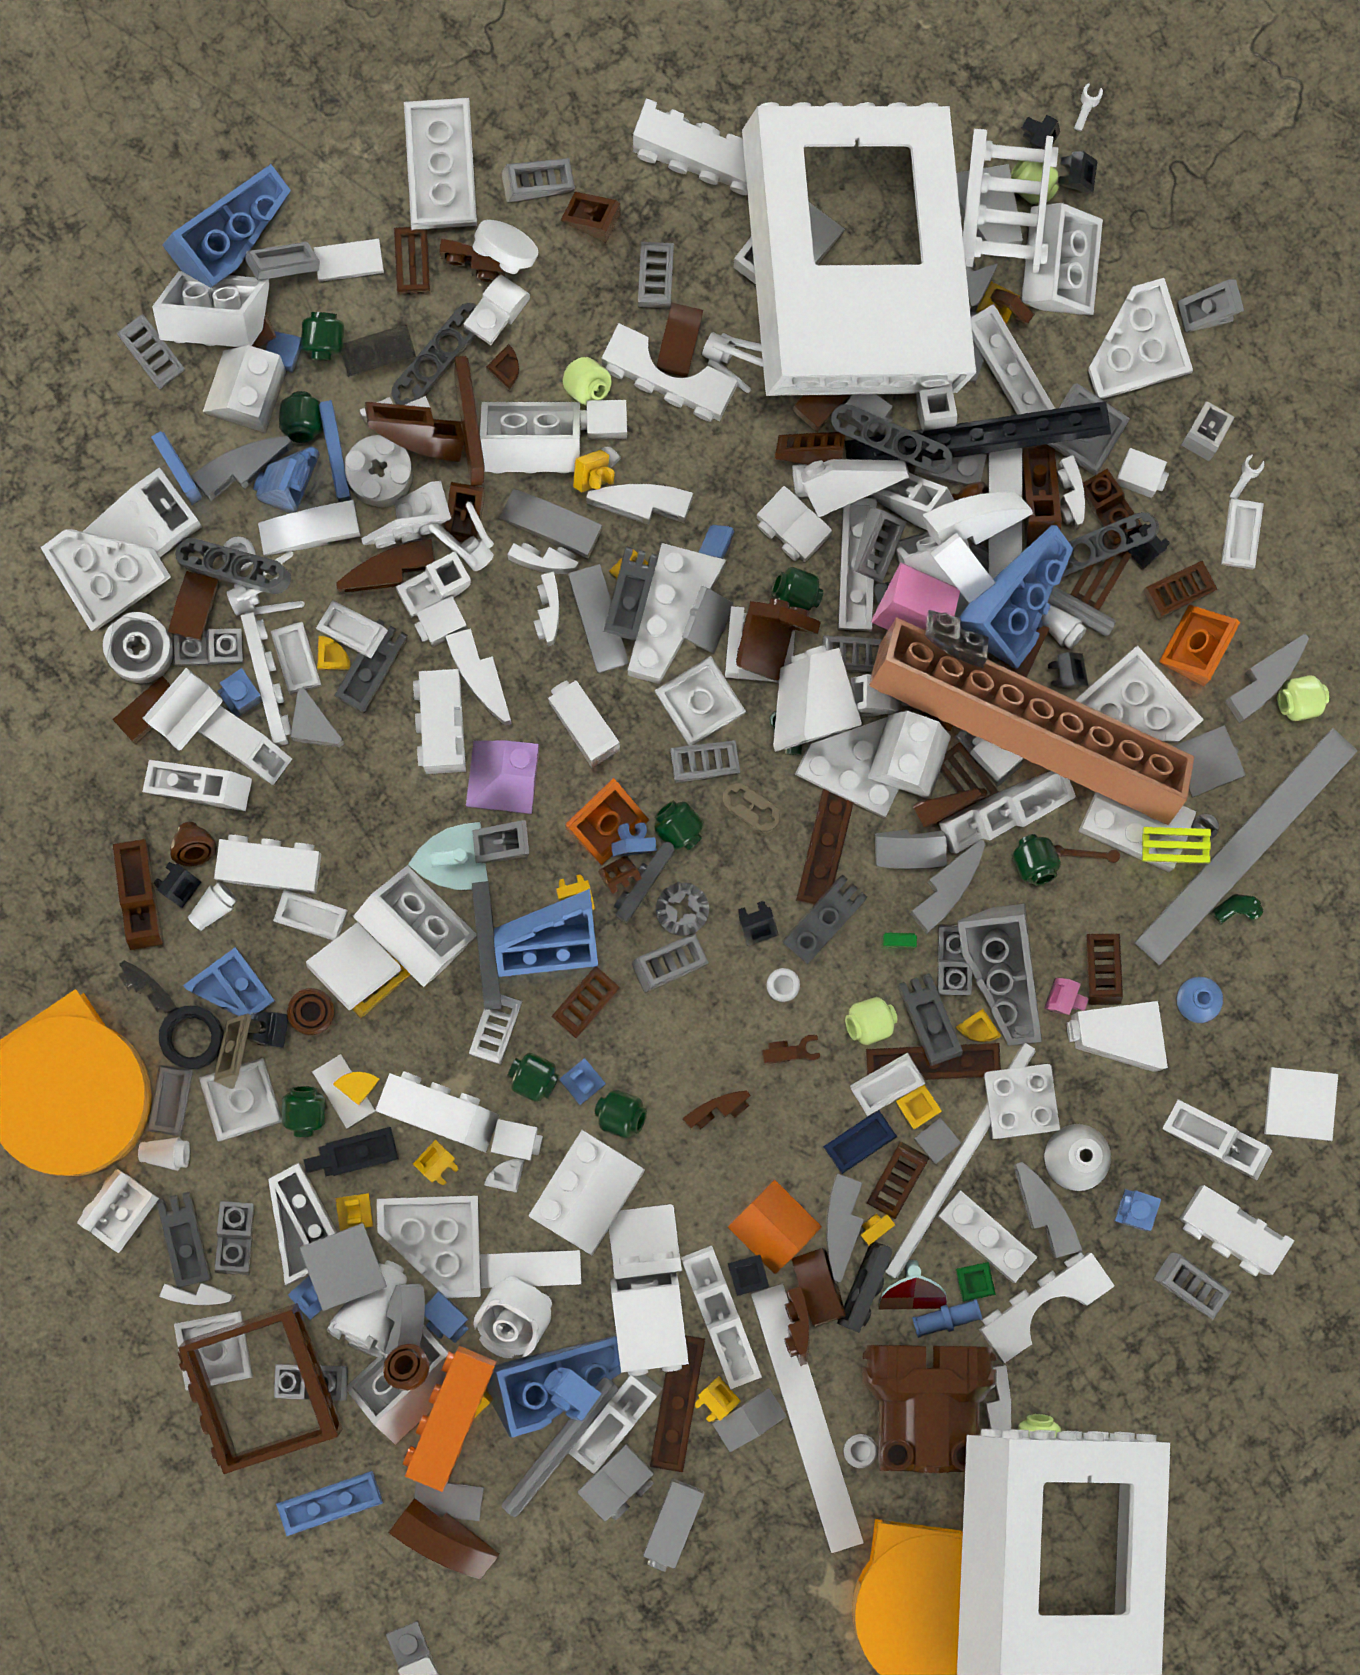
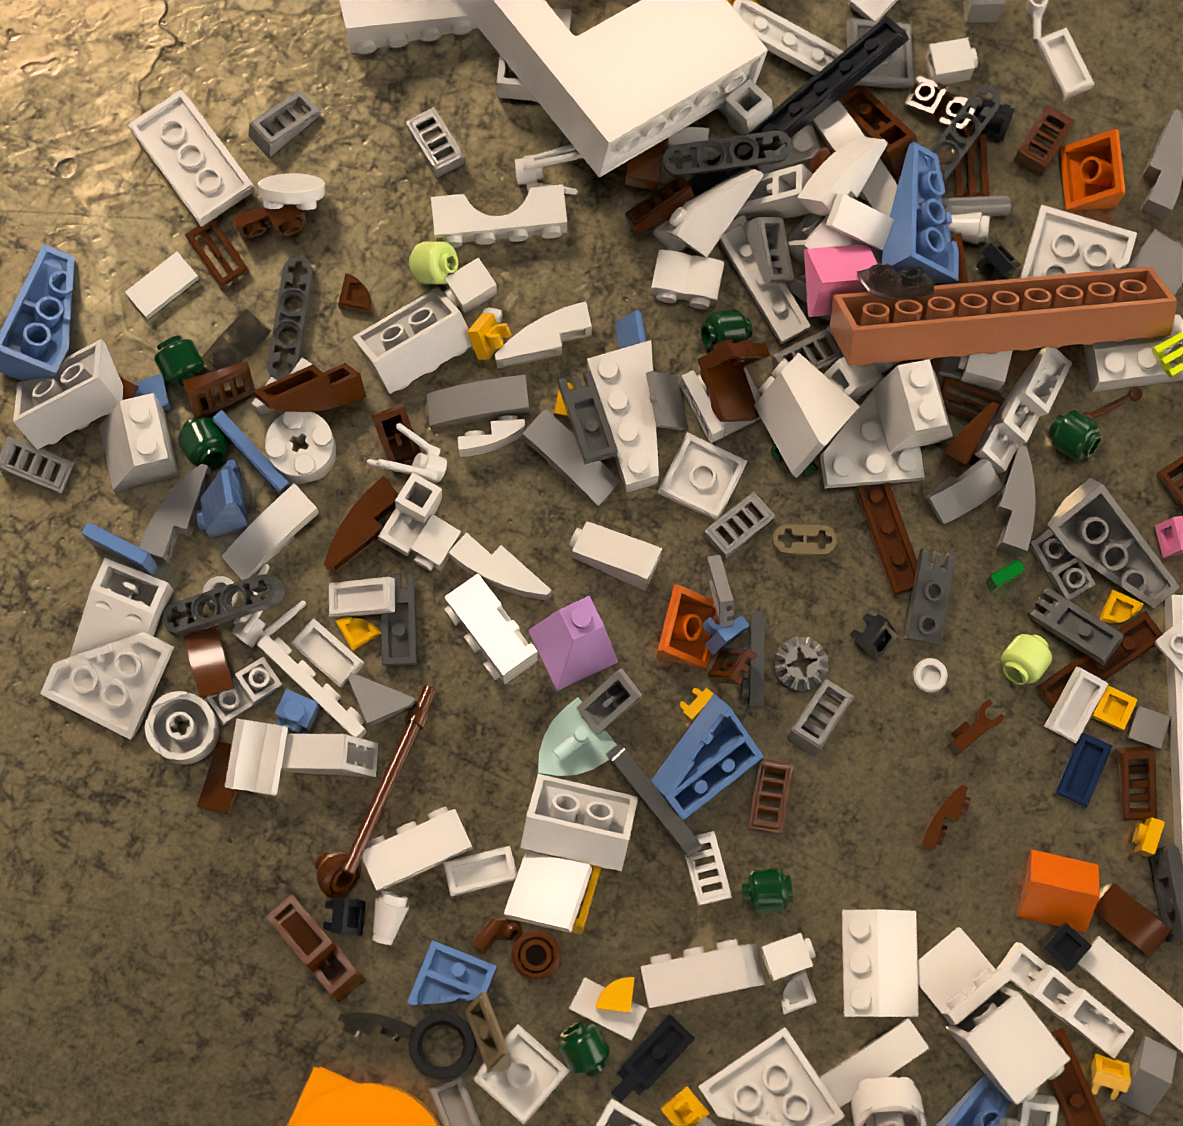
camera: 30 degrees left, 5 degrees down
white slope [142,760,252,811] -> none
light grey tile [246,242,320,280] -> none
black tile [247,1012,288,1048] -> none
white bracket [361,481,451,548] -> none
yellow tile [413,1139,459,1185] -> none
reddish brown tile [454,356,485,486] -> none
white brick [464,275,530,345] -> none
white slope [534,571,559,646] -> none
medium blue tile [559,1058,606,1105] -> none
reddish brown slope [561,192,621,243] -> none
dark green head [595,1090,647,1138] -> none
dark green head [654,800,703,850] -> none
reddish brown slope [656,303,703,377] -> none
reddish brown slope [784,1286,810,1366] -> none
light grey slope [826,1174,864,1283] -> none
white slope [1057,455,1085,530] -> none
none -> reddish brown slope [182,361,255,419]
none -> reddish brown bar [341,685,436,876]
none -> reddish brown arm [471,918,523,954]
none -> light grey tile [707,555,734,627]

